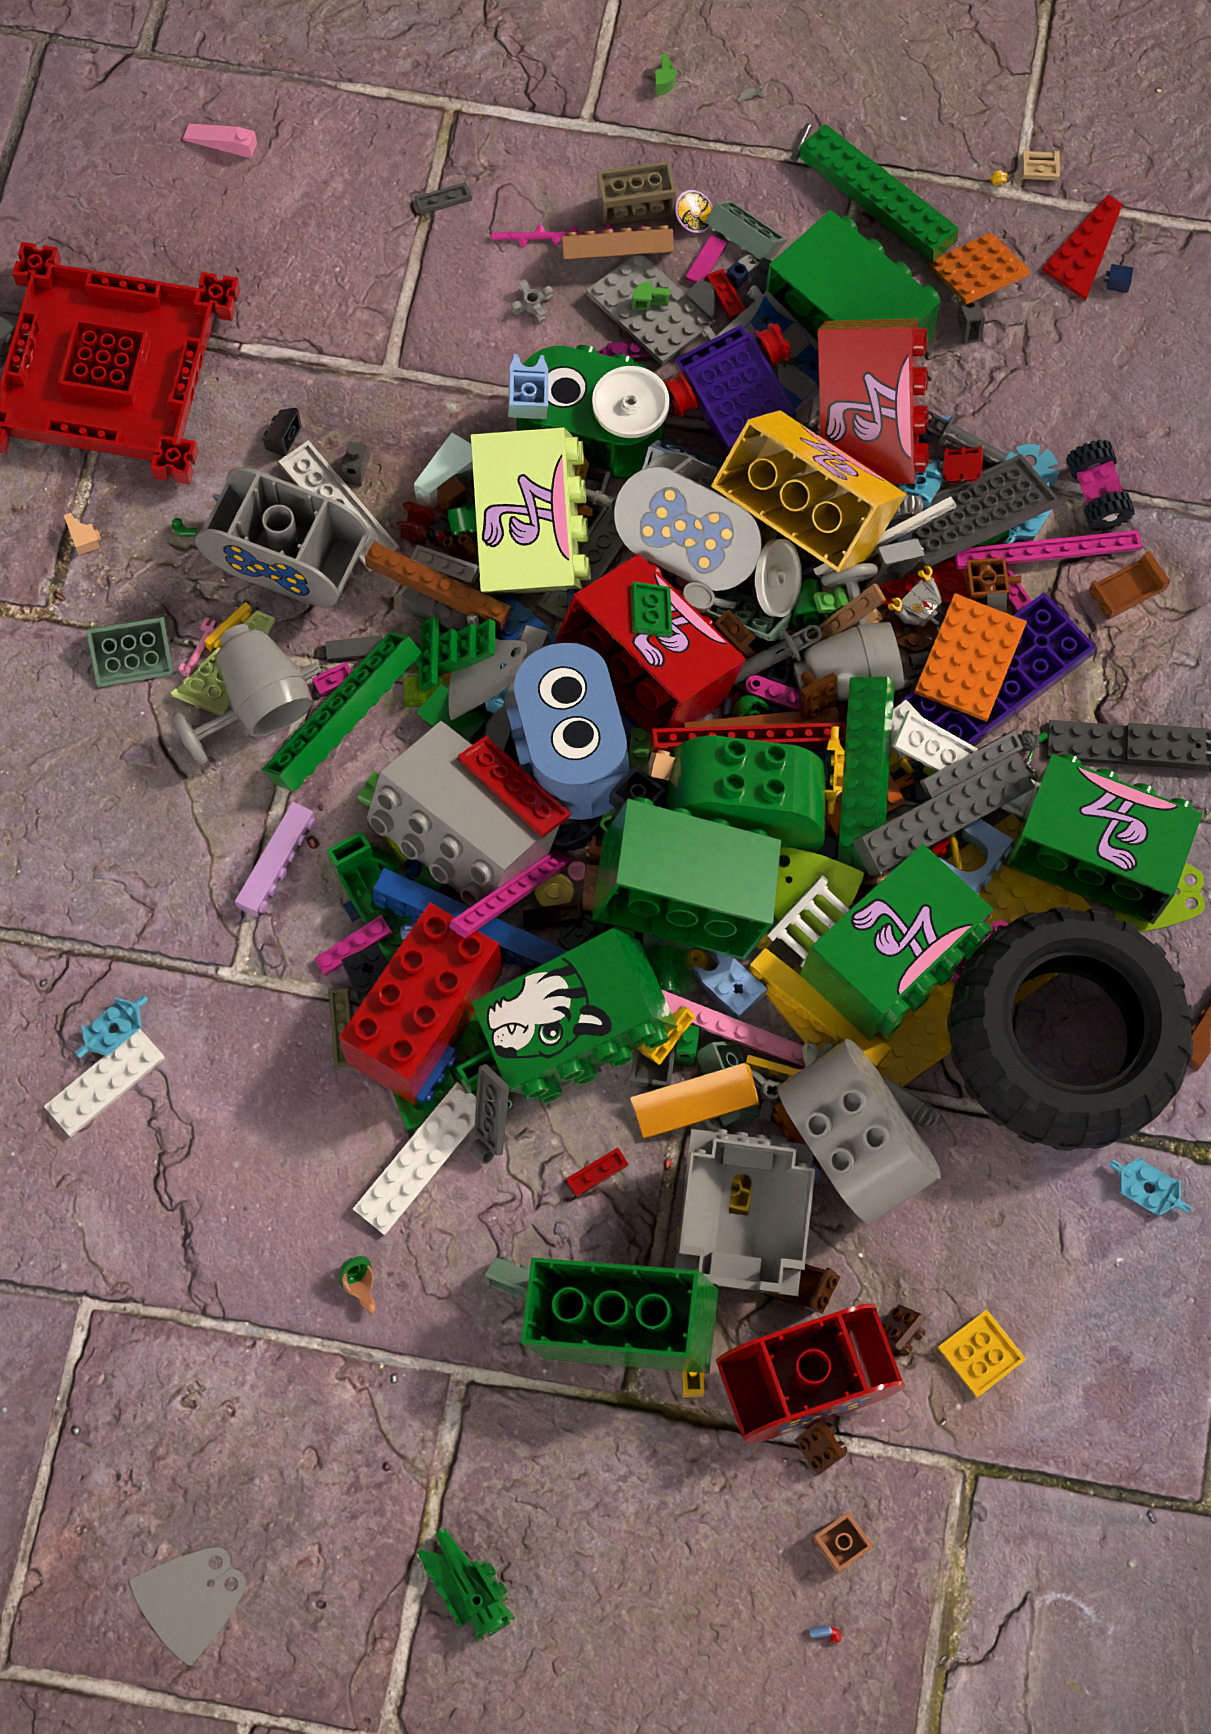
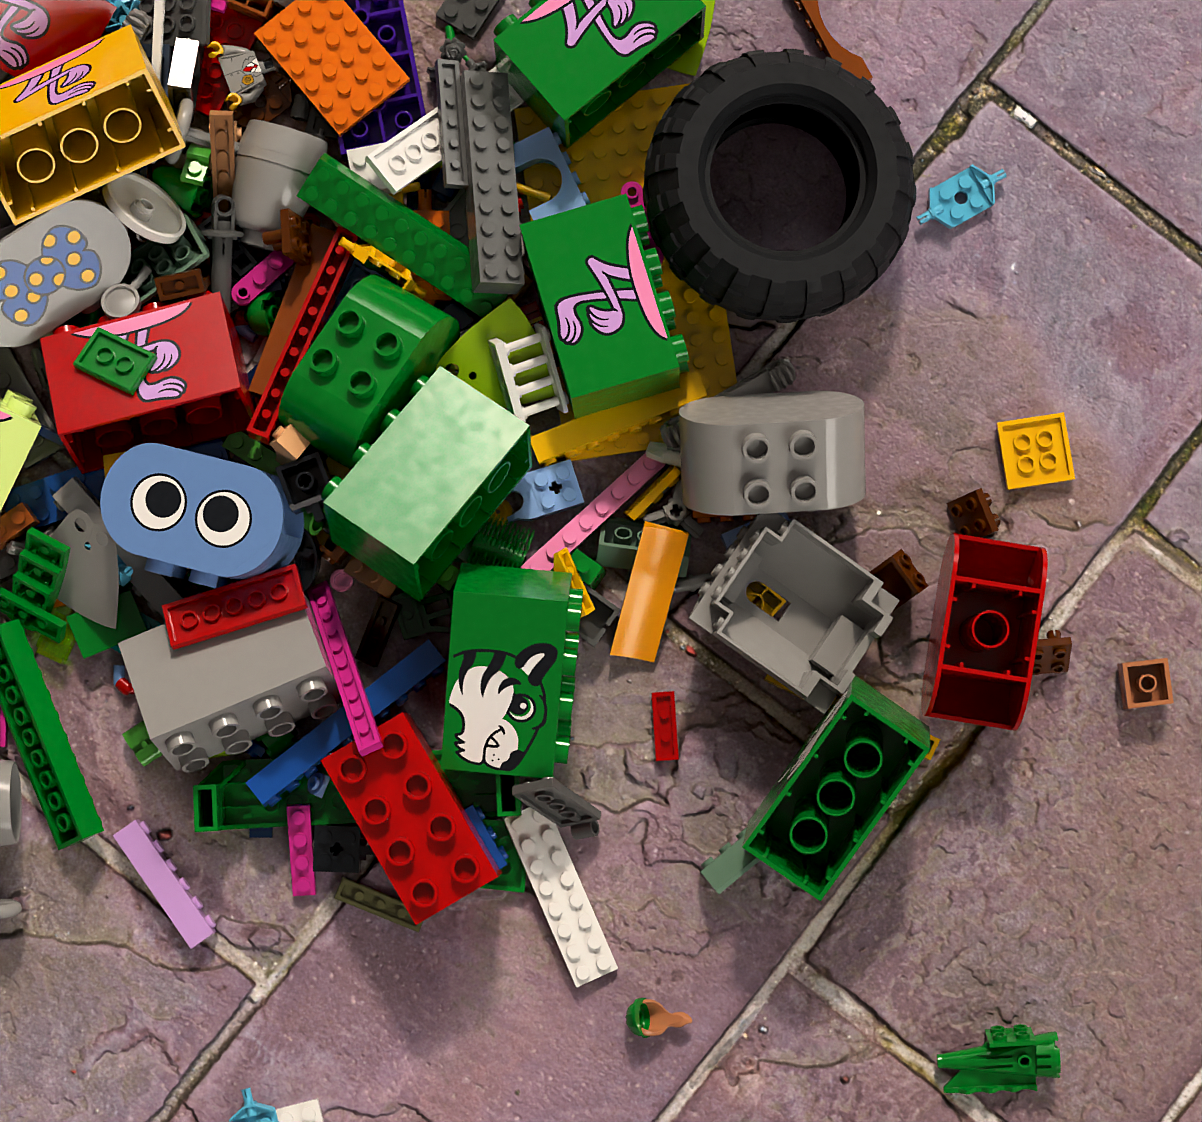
camera: 60 degrees left, 15 degrees up
light yellow tile [535,873,574,907] -> none

